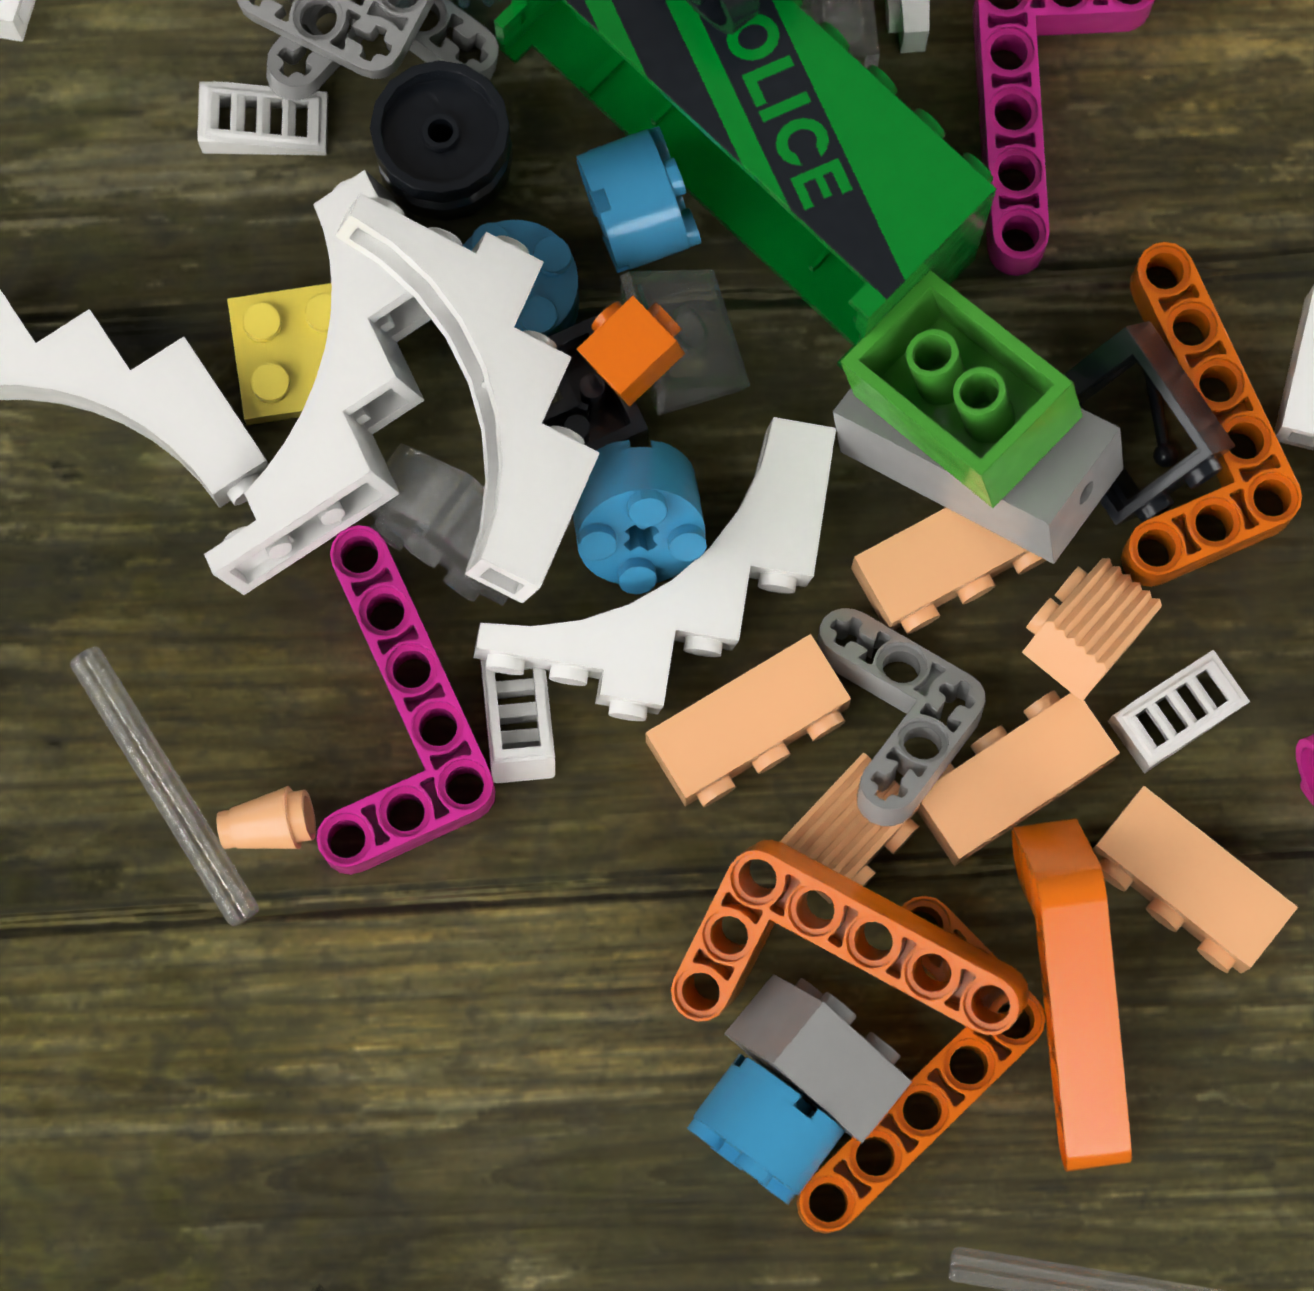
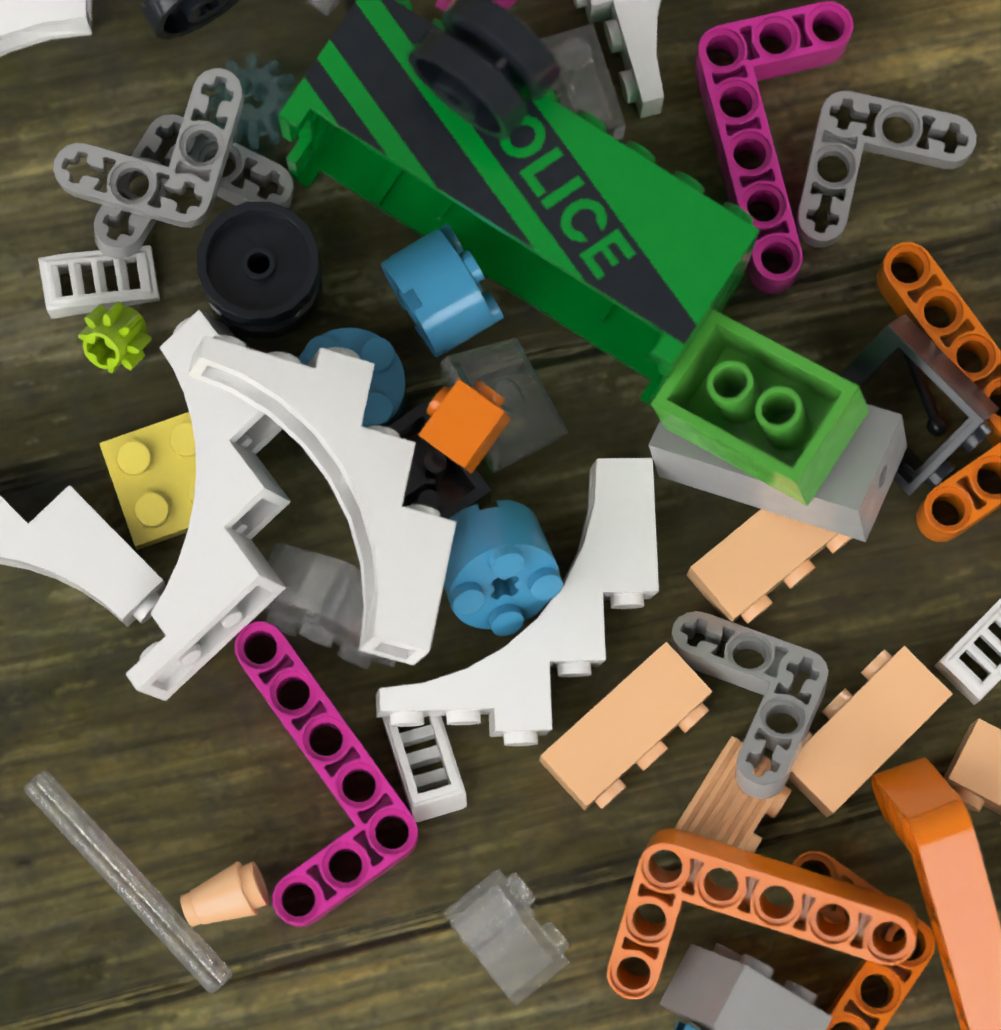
camera: 15 degrees left, 0 degrees up
light nougat brick [1022,558,1162,701] -> none
none -> lime gear [78,301,152,373]
none -> clear brick [443,868,570,1007]
none -> light grey beam [796,91,976,248]

